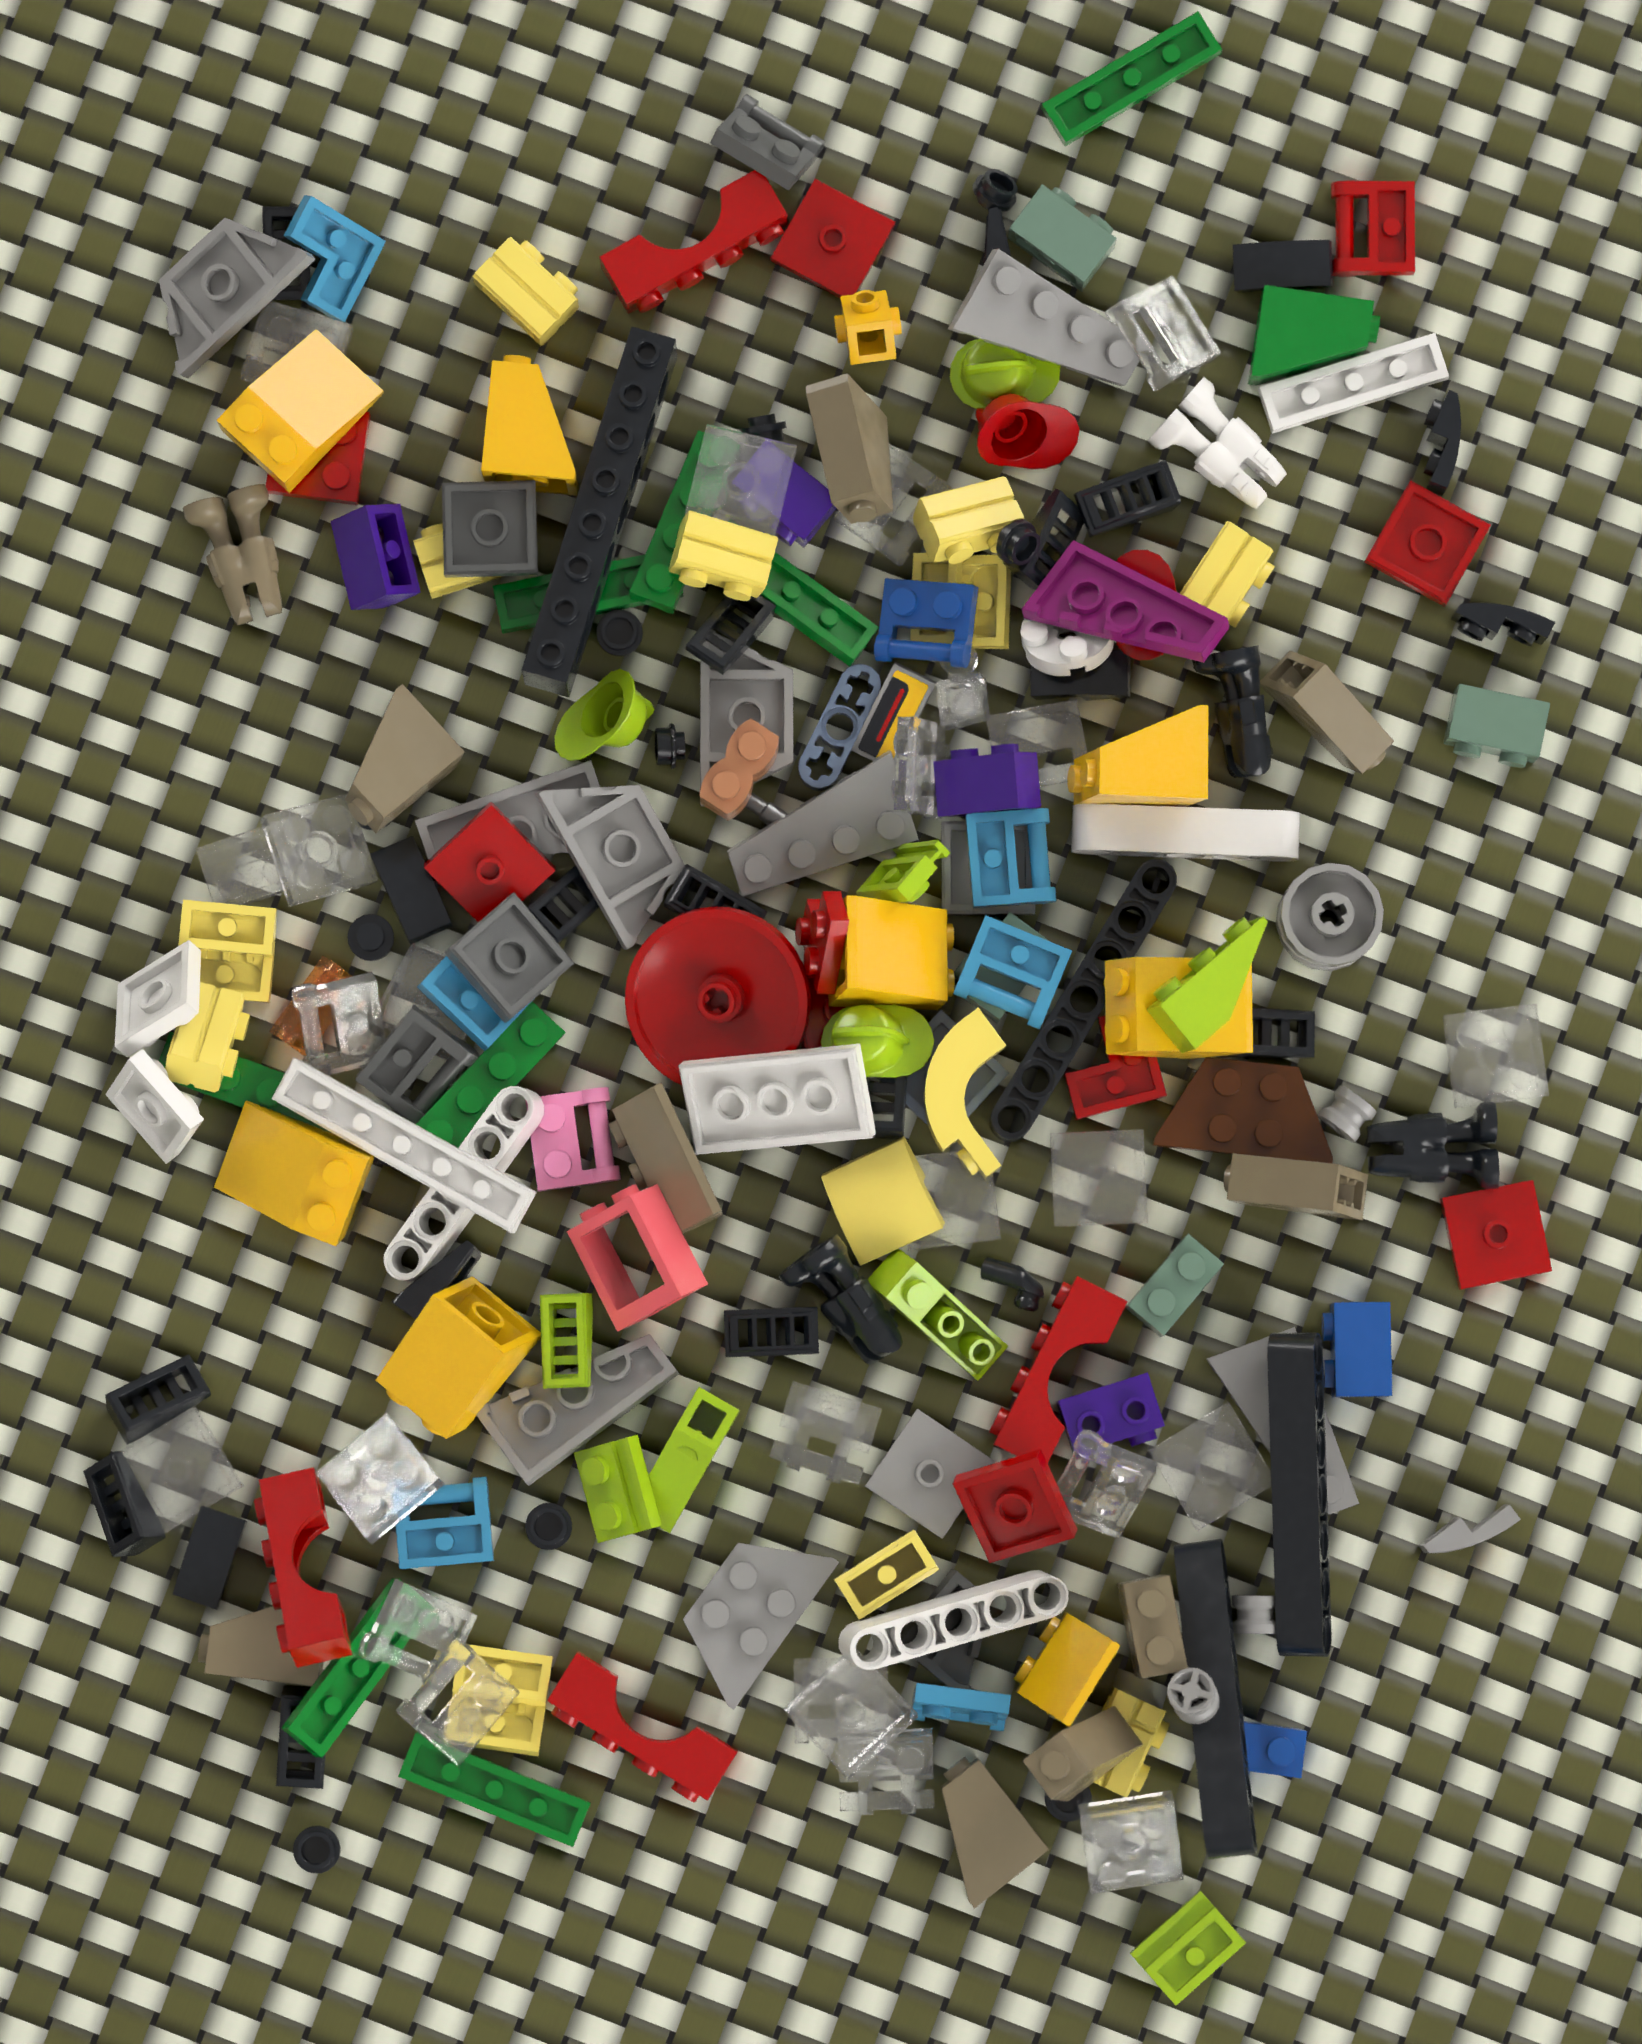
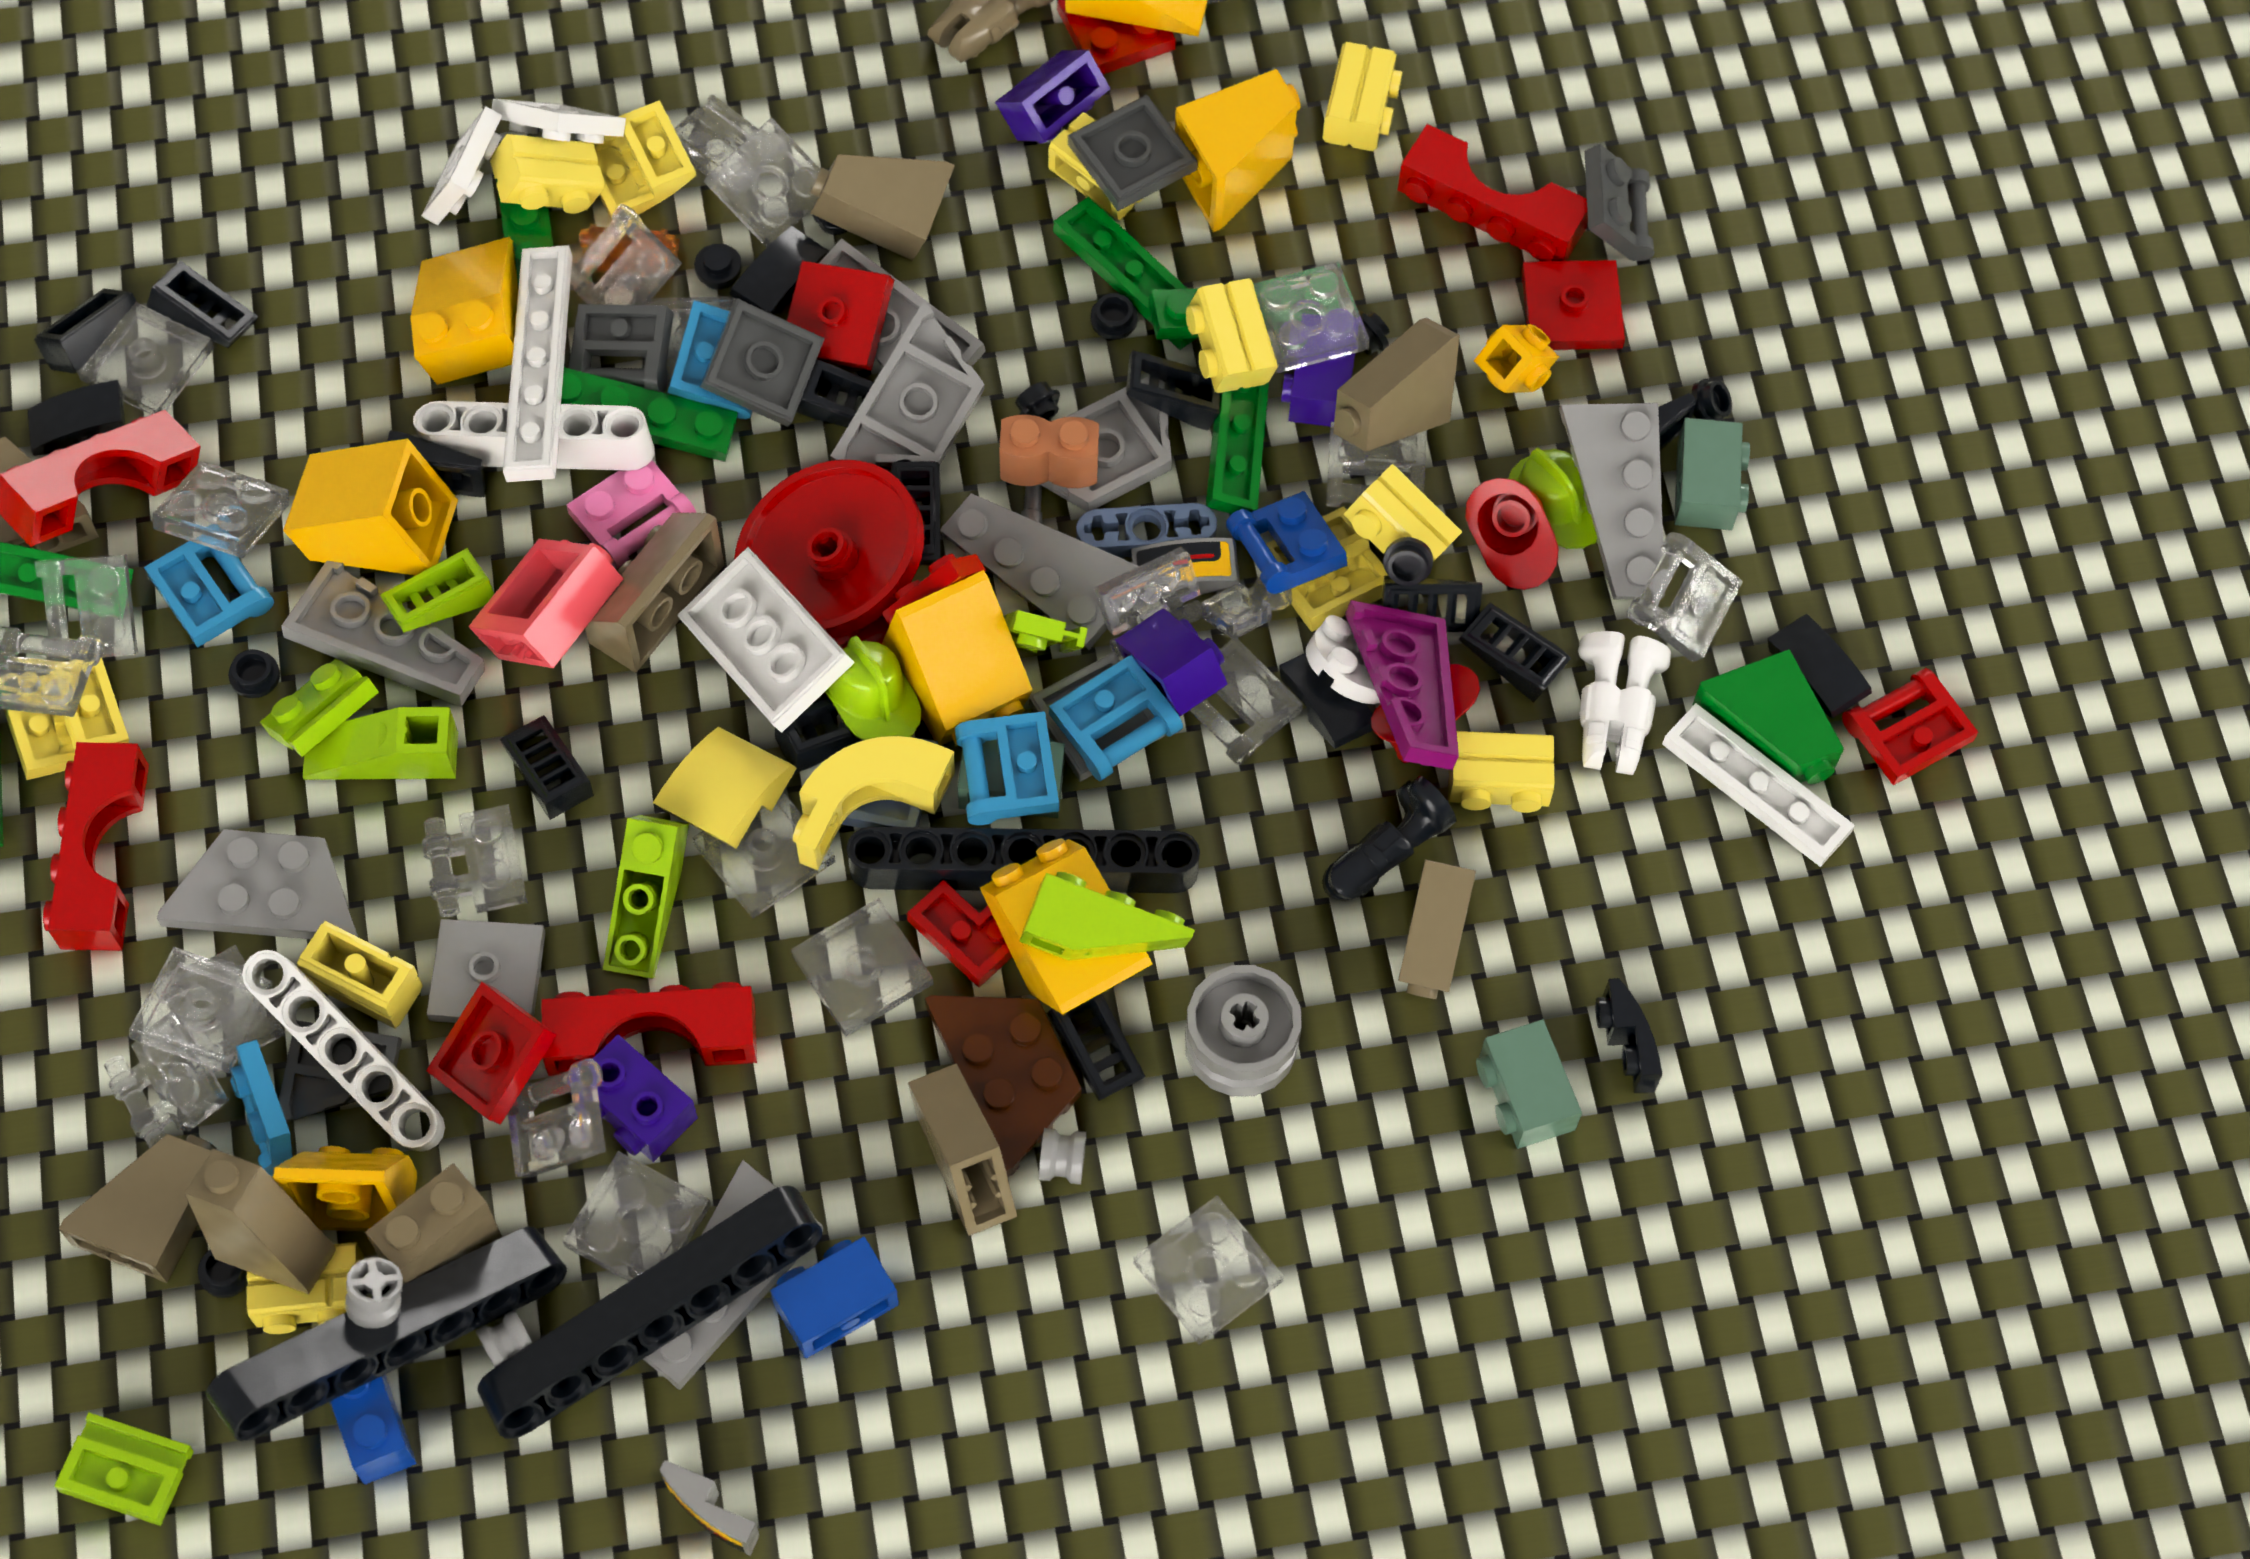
camera: 60 degrees right, 20 degrees down
black brick [522,326,678,697] -> none
lime piece [554,669,654,761] -> none
black piece [778,1234,903,1365] -> none
black arm [980,1257,1044,1312] -> none
green plate [1041,11,1222,147] -> none
yellow slope [1067,705,1208,807] -> none
white beam [1071,804,1300,862] -> none
clear plate [1078,1790,1184,1894] -> none
sand green brick [1125,1234,1224,1337] -> none
red plate [1364,480,1491,607] -> none
black piece [1367,1102,1500,1189] -> none
black slope [1423,390,1461,496] -> none
red plate [1440,1180,1552,1290] -> none

